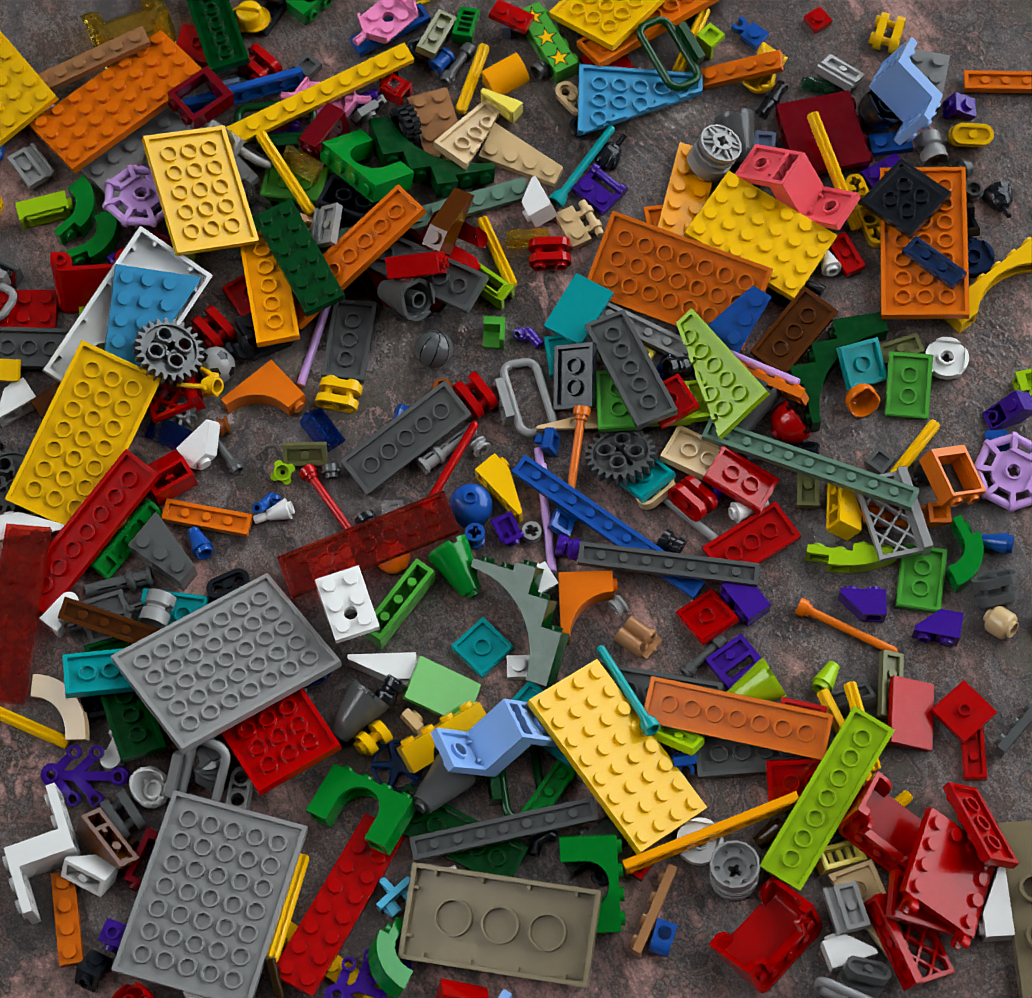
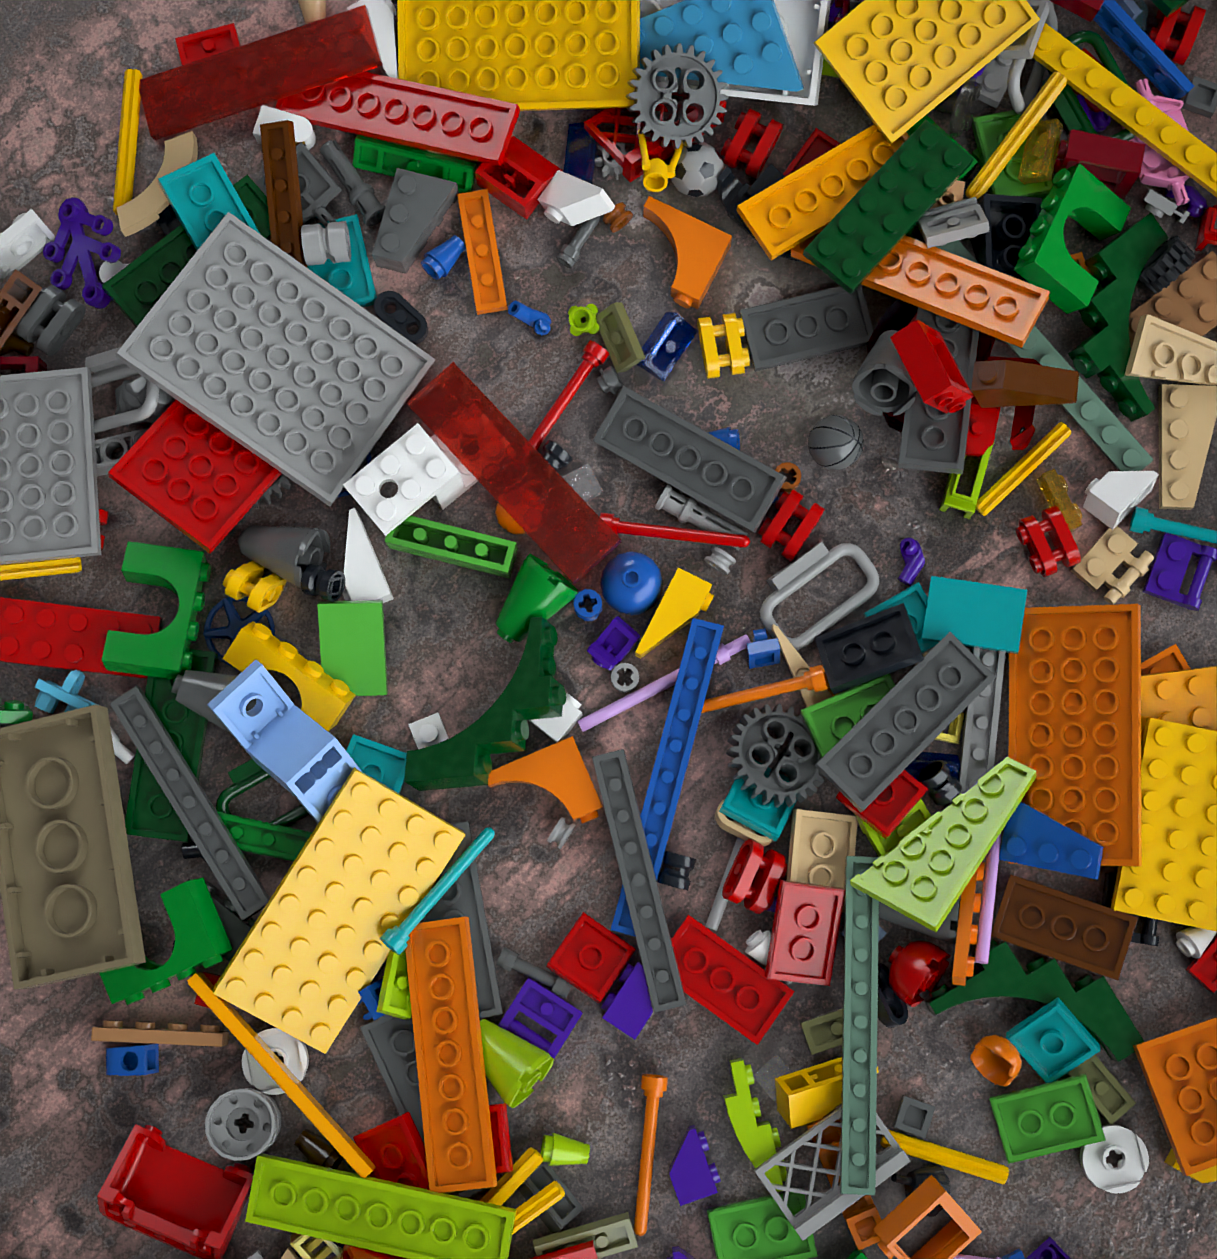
camera: 70 degrees right, 15 degrees up
white hair [129,766,168,809] -> none
white cone [253,498,295,524] -> none
lavender bar [296,306,331,387] -> none
tan plate [400,708,424,735] -> none
teal tile [450,617,515,679] -> none
bright green panel [483,316,506,350] -> none
blue plate [547,508,576,537] -> none
dark purple wheel [555,534,582,561] -> none
medium nougat piece [614,616,662,660] -> none

